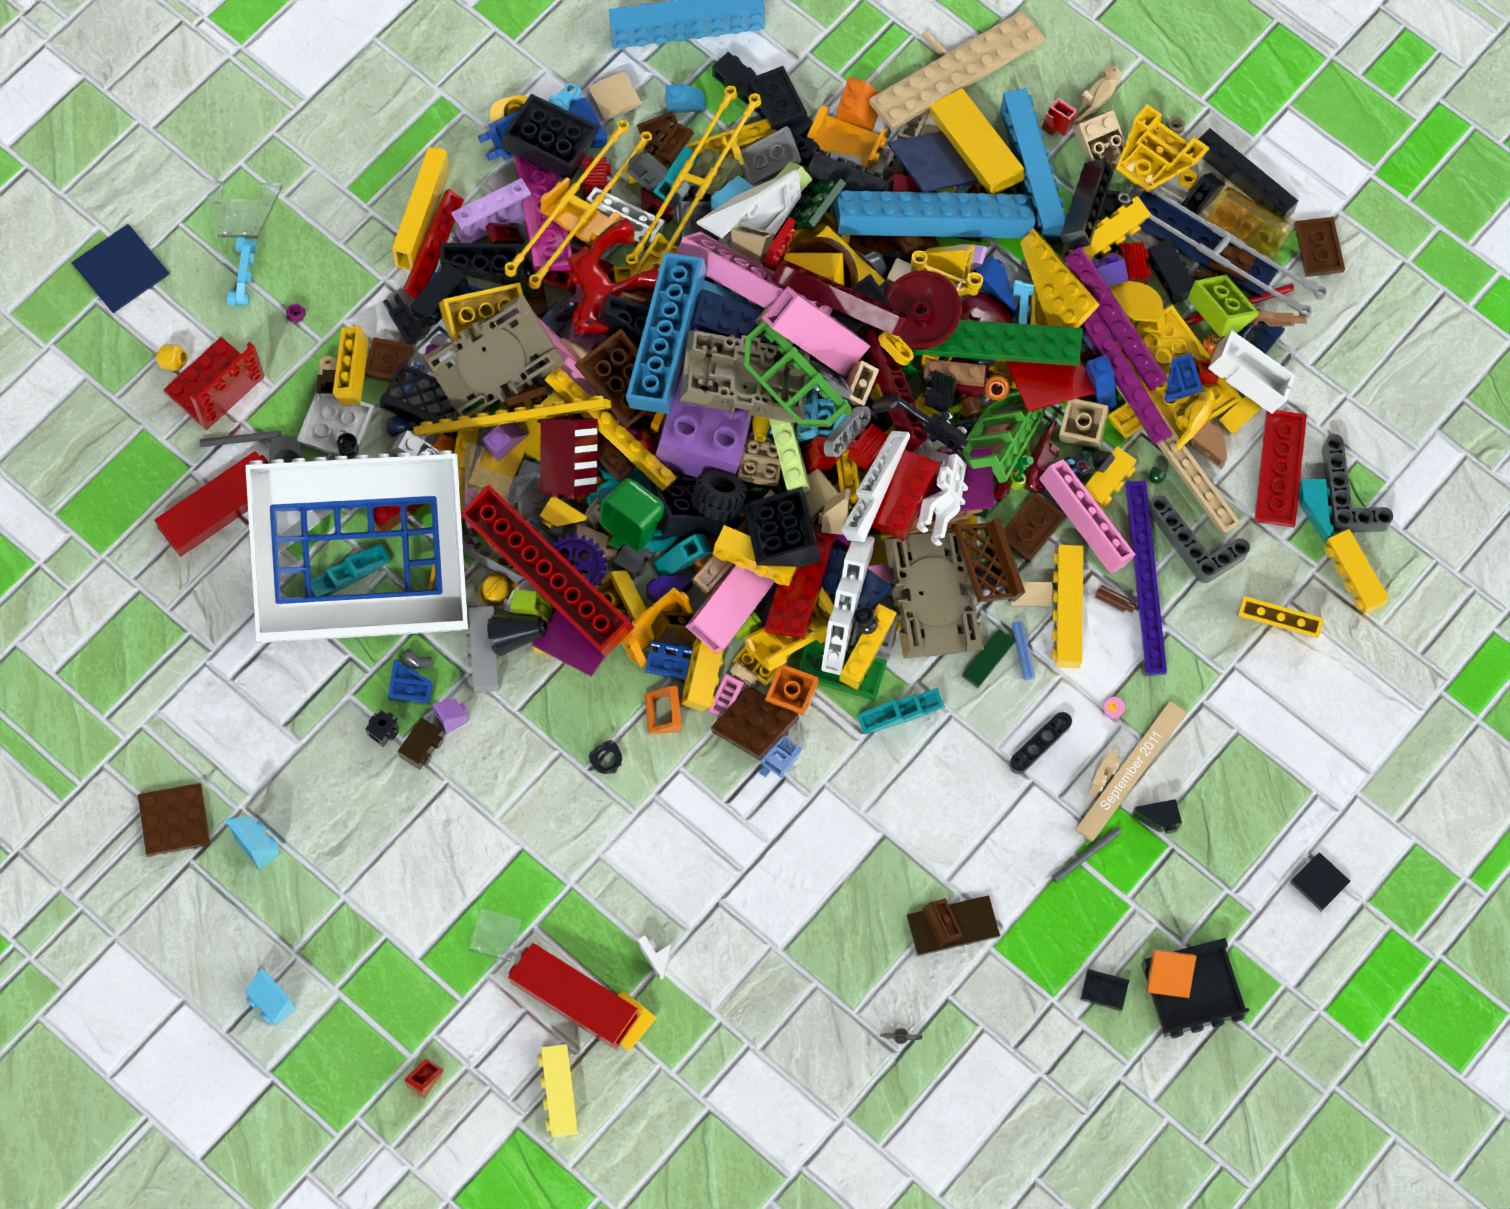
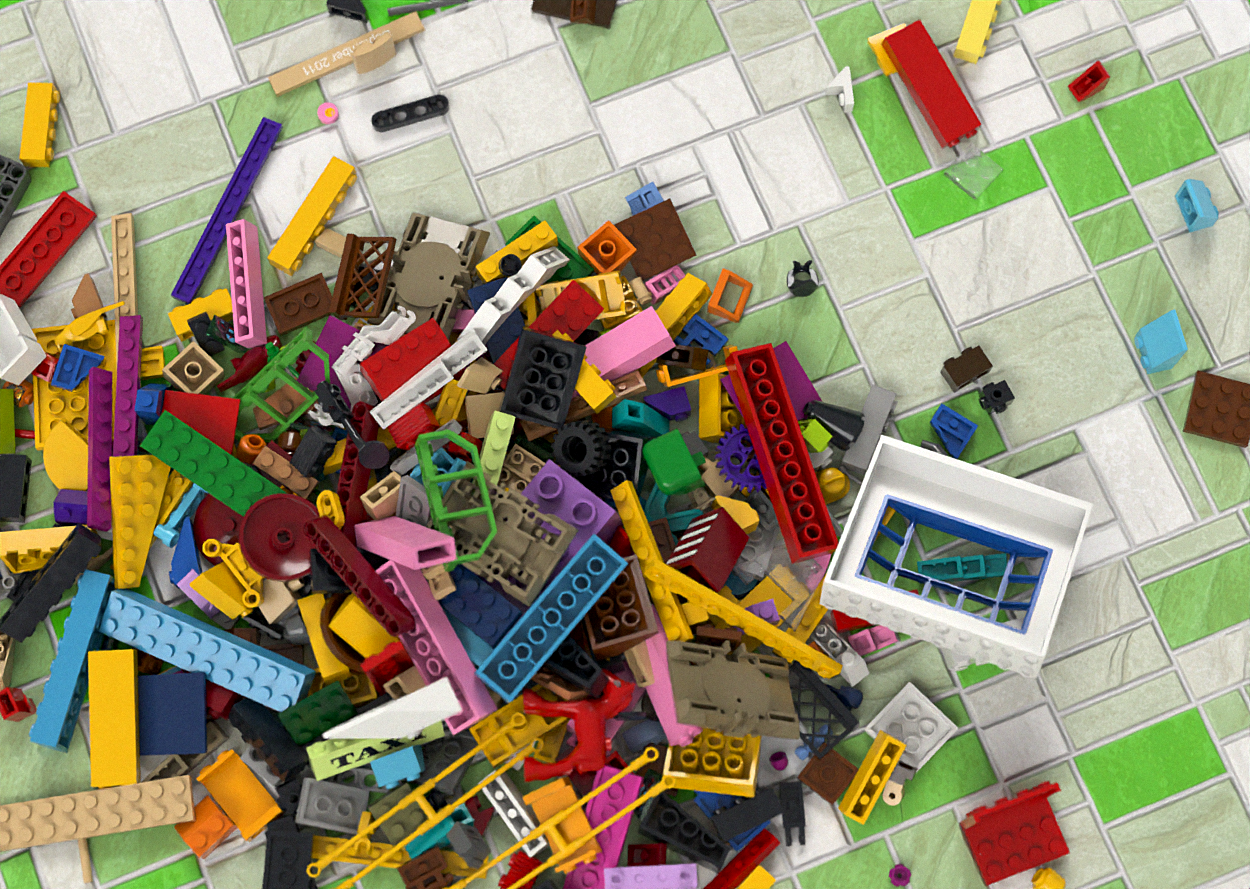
camera: 150 degrees left, 5 degrees up
red brick [154,451,269,557] -> none
dark grey bar [200,430,282,447] -> none
dark grey piece [269,436,303,464] -> none
black wheel [337,433,359,459] -> none
medium lavender slope [433,699,469,735] -> none
teal slope [857,688,945,735] -> none
dark green tile [962,629,1016,688] -> none
medium blue axle [1012,621,1035,681] -> none
reddish brown cylinder [1095,585,1136,613] -> none
red brick [1119,242,1151,284] -> none
dark green hinge [1149,467,1167,484] -> none
dark grey beam [1149,495,1250,583] -> none
yellow slope [1219,396,1263,435] -> none
yellow brick [1237,596,1324,638] -> none
teal slope [1299,479,1334,543] -> none

